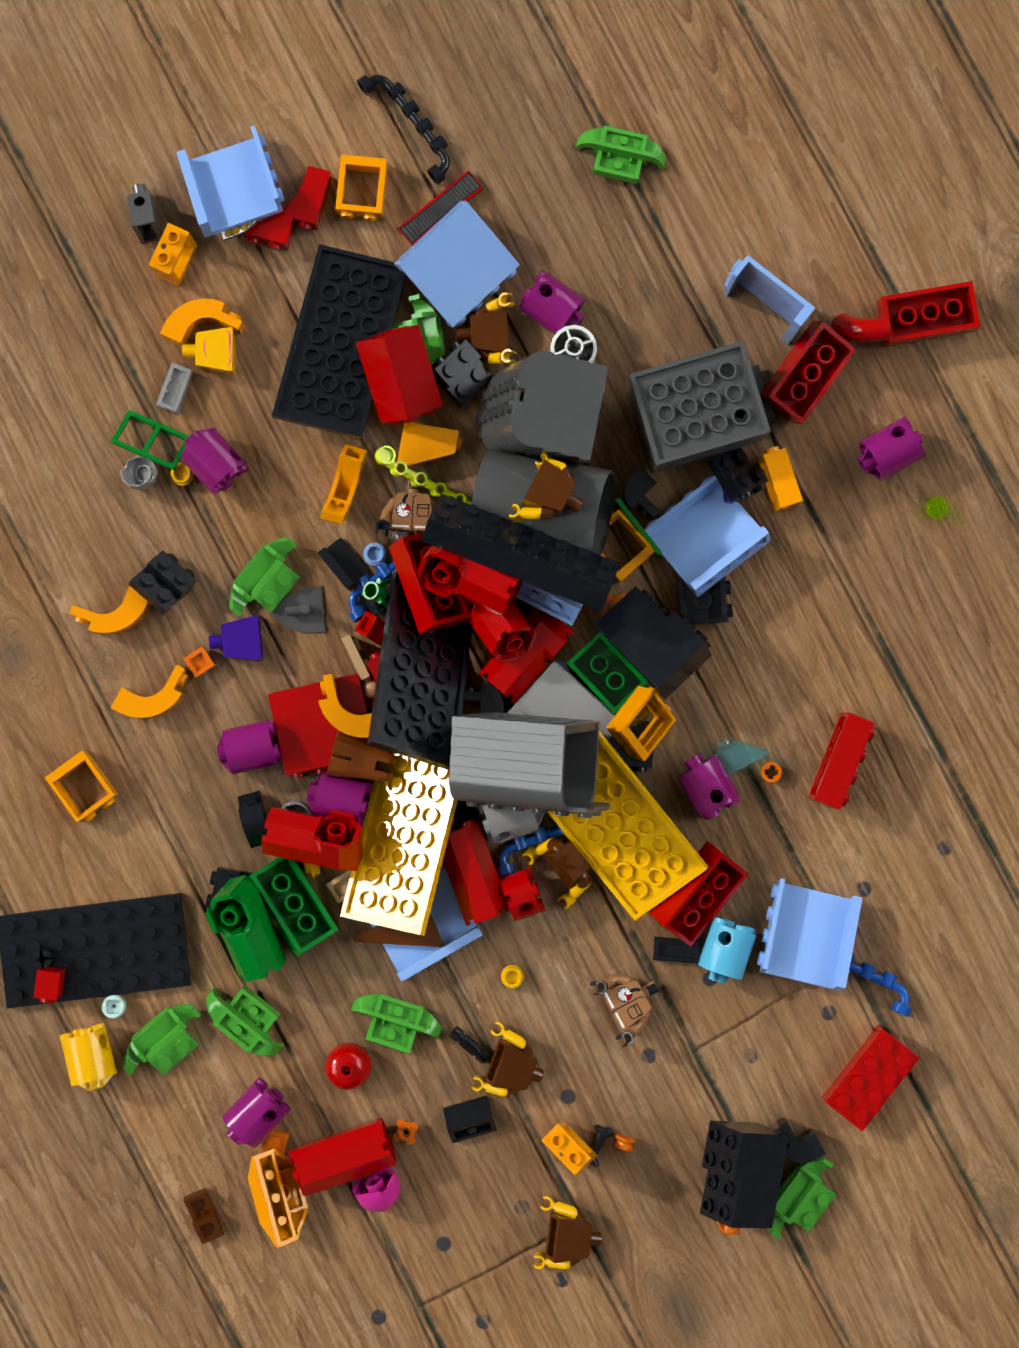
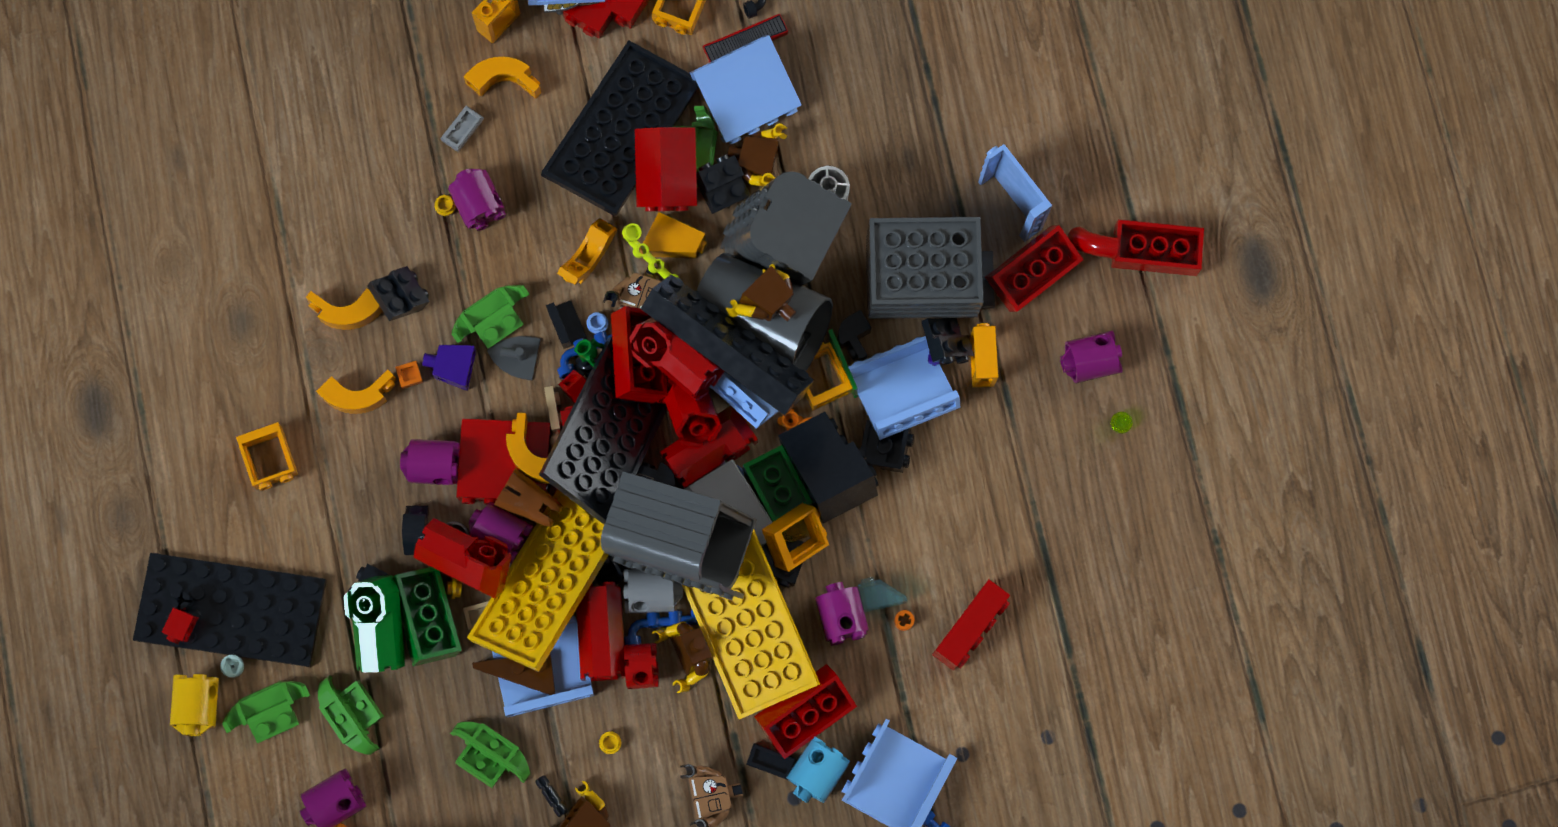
camera: 10 degrees right, 10 degrees down
green window [110,410,189,470] -> none
light grey hair [120,455,158,491] -> none
yellow torso [182,327,236,375] -> none
red cylinder [325,1042,372,1090] -> none
magenta cylinder [519,270,585,335] -> none
bright green plate [575,125,666,184] -> none

